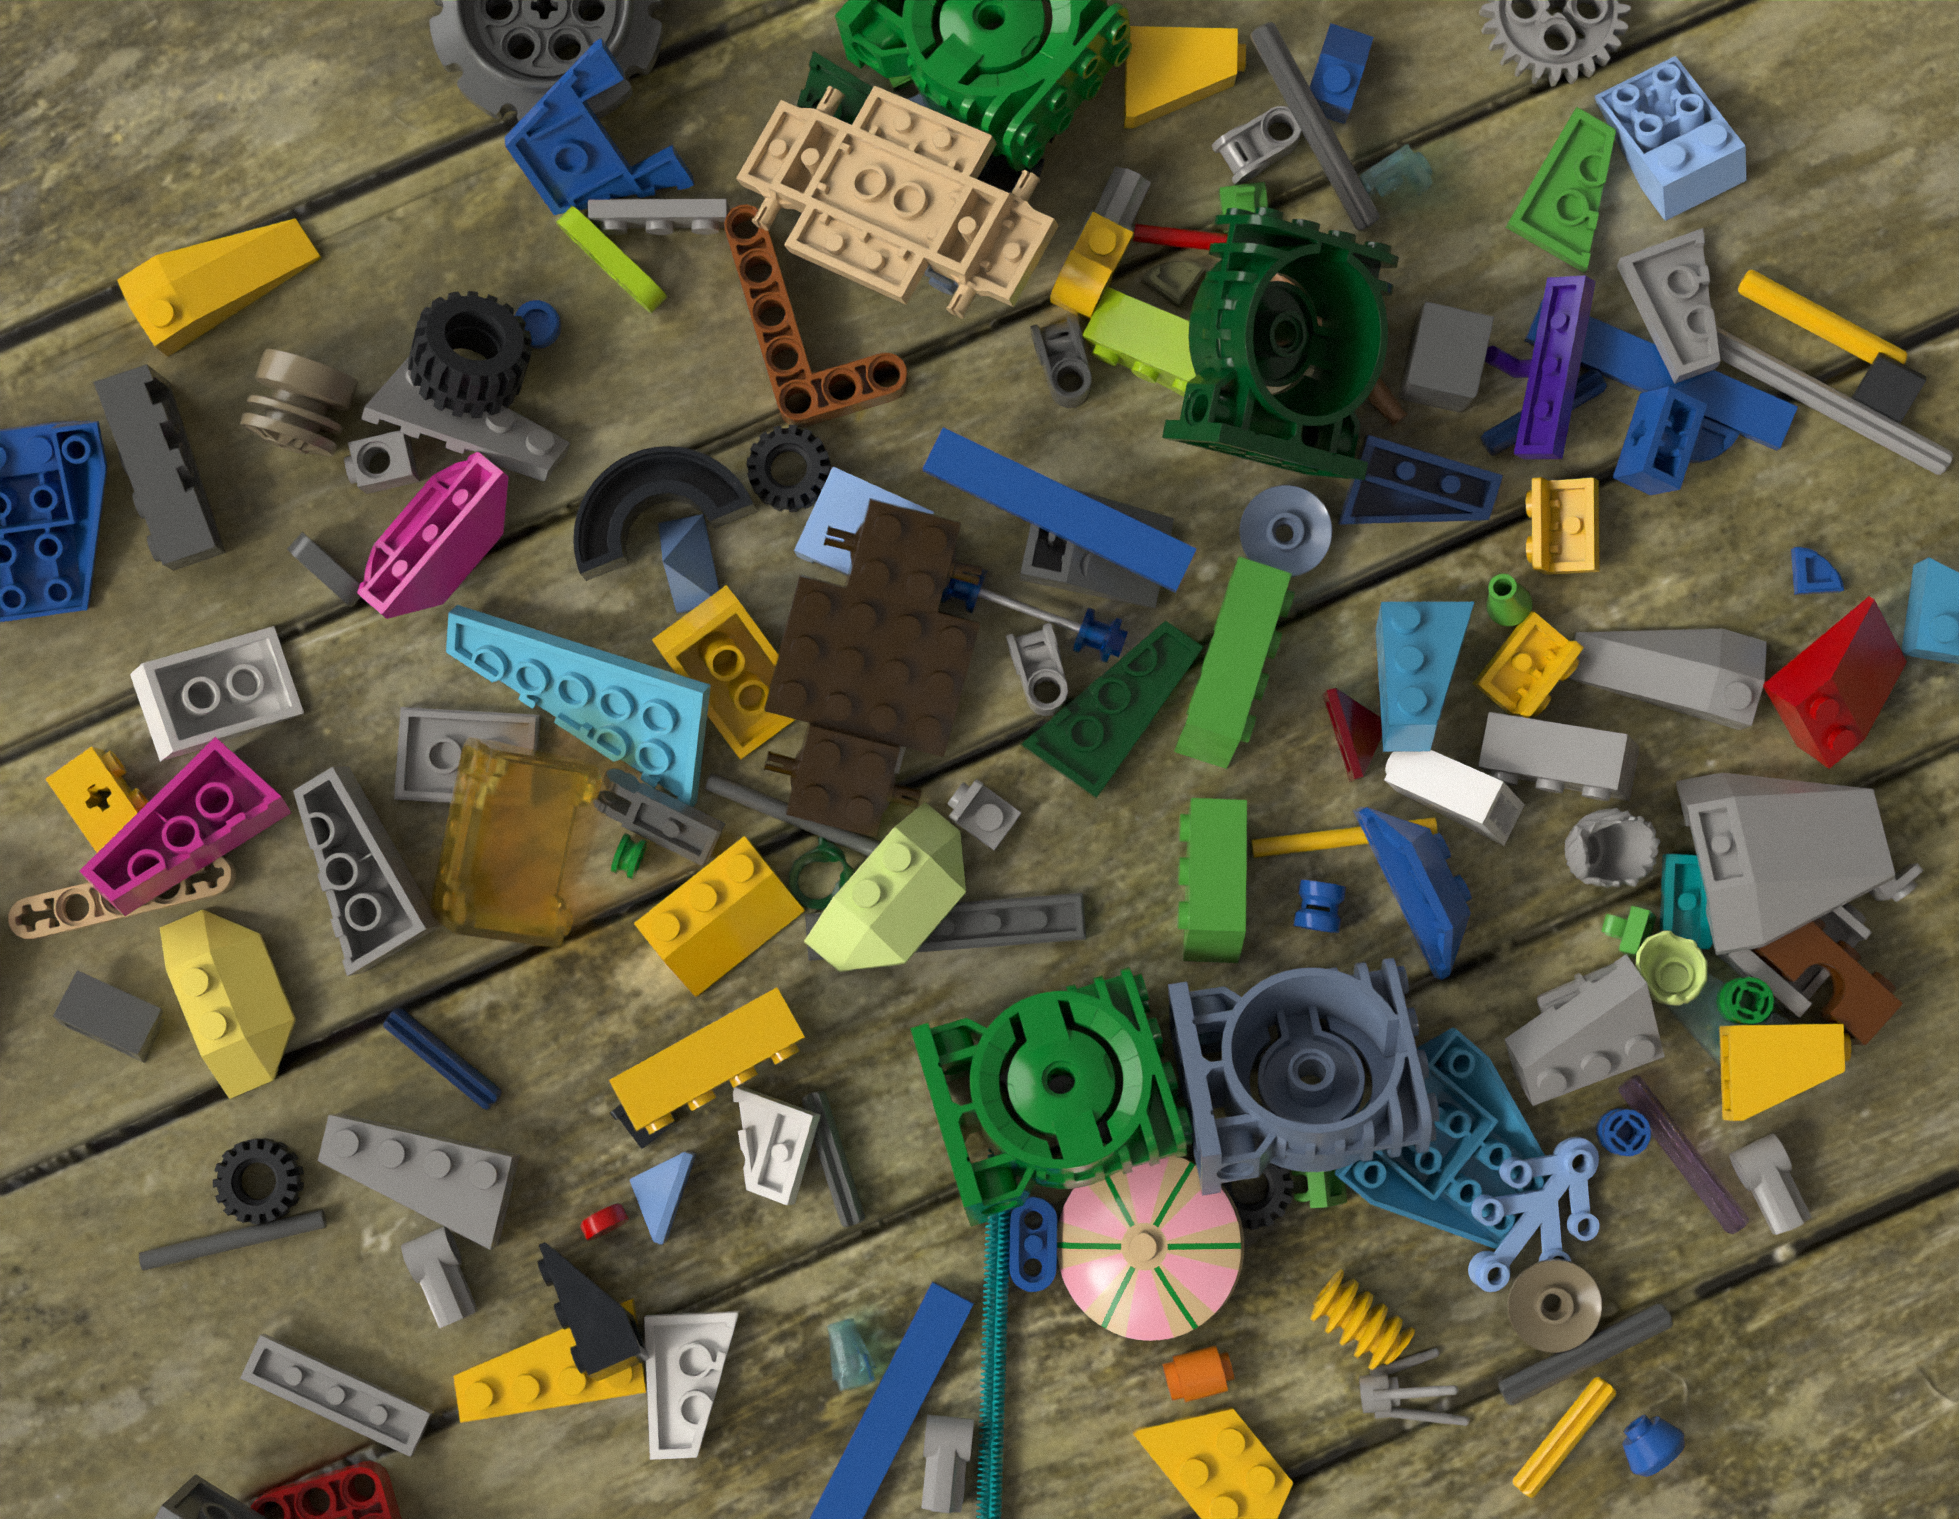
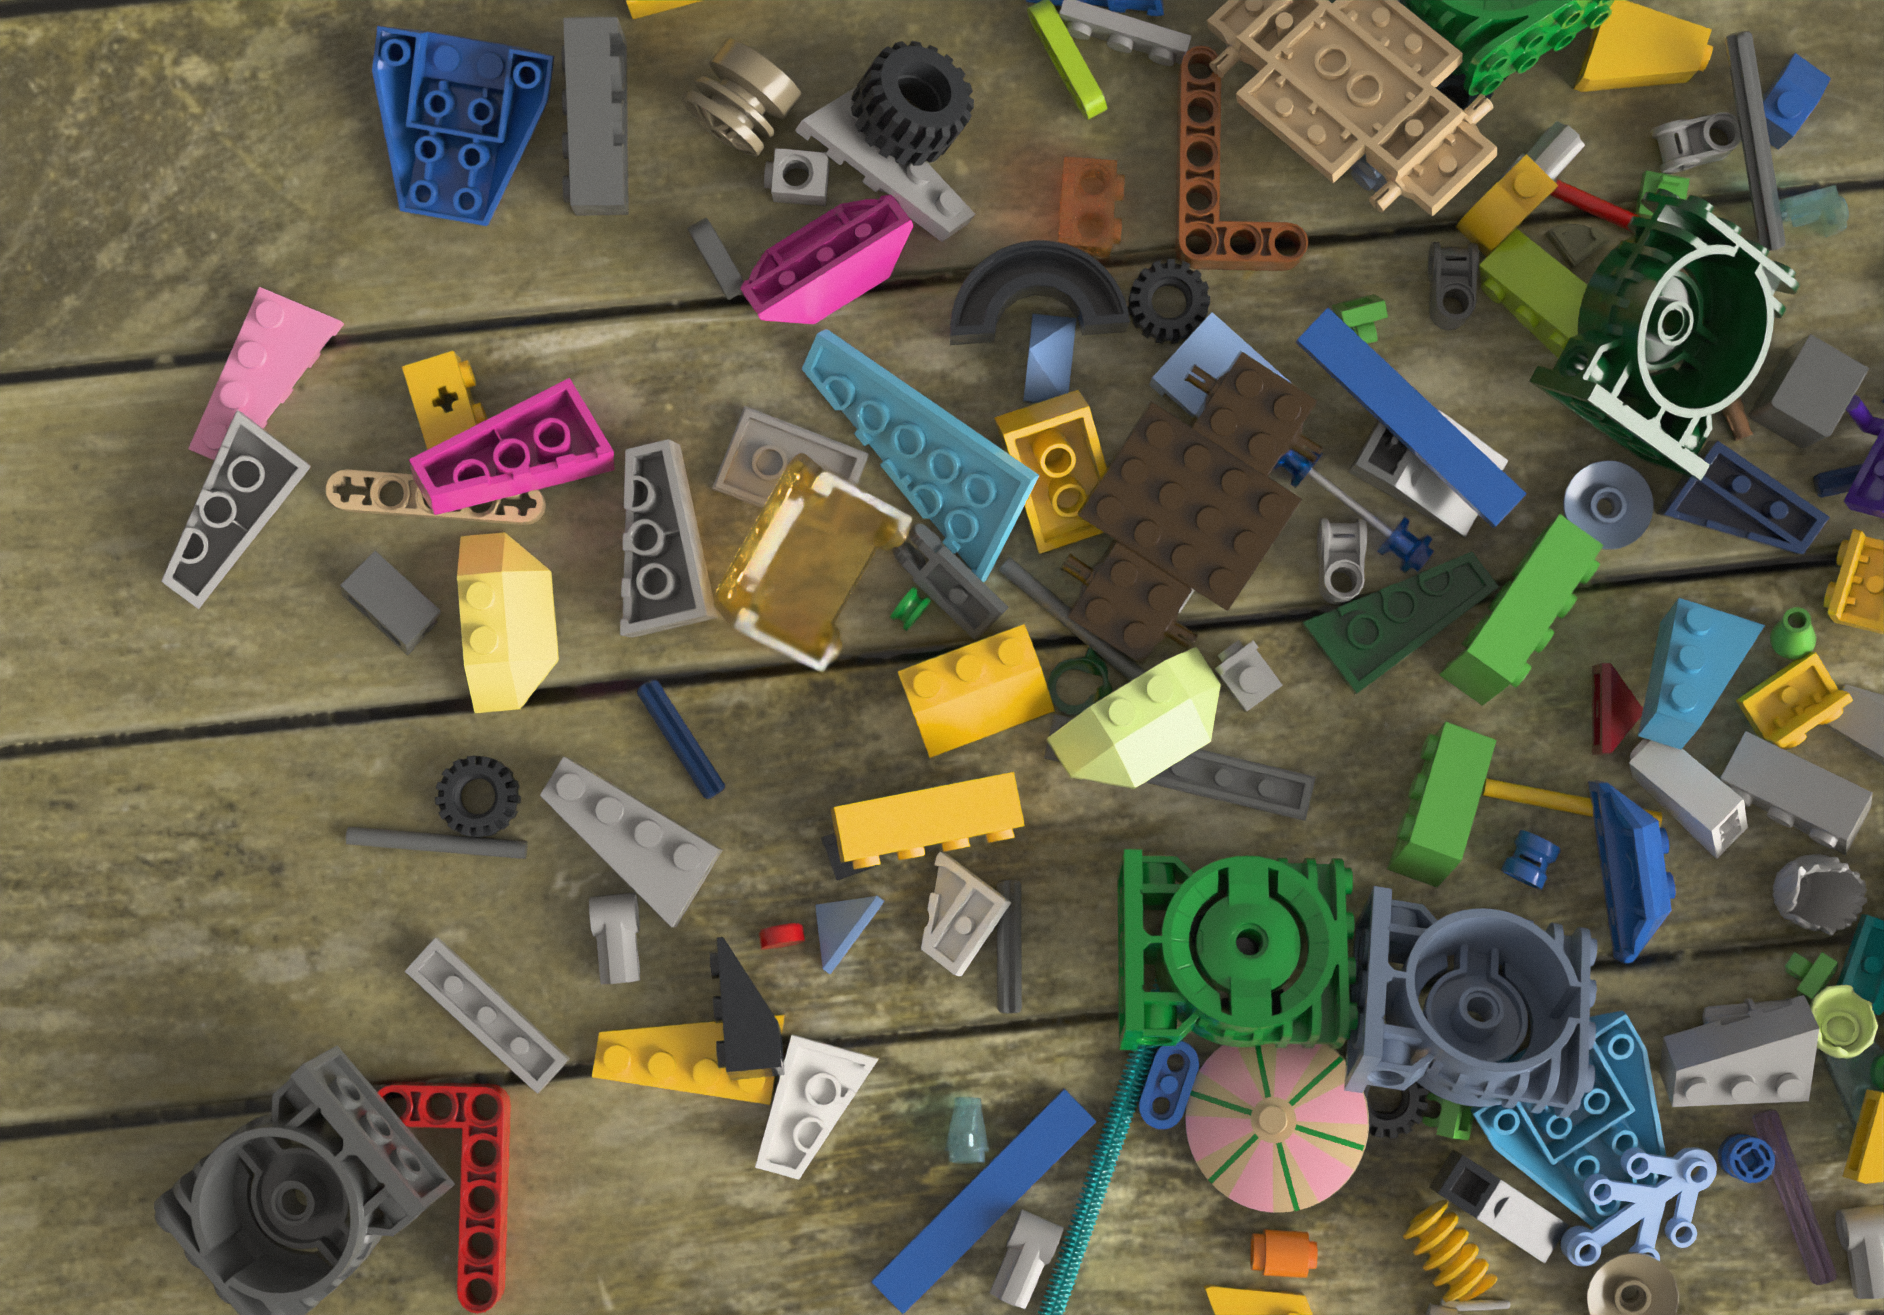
camera: 15 degrees right, 0 degrees up
white slope [130,626,304,762] -> none
blue tile [514,300,561,349] -> none
none -> clear orange brick [1058,157,1125,257]
none -> bright green tile [1332,294,1388,344]
none -> slope [1429,1150,1569,1263]

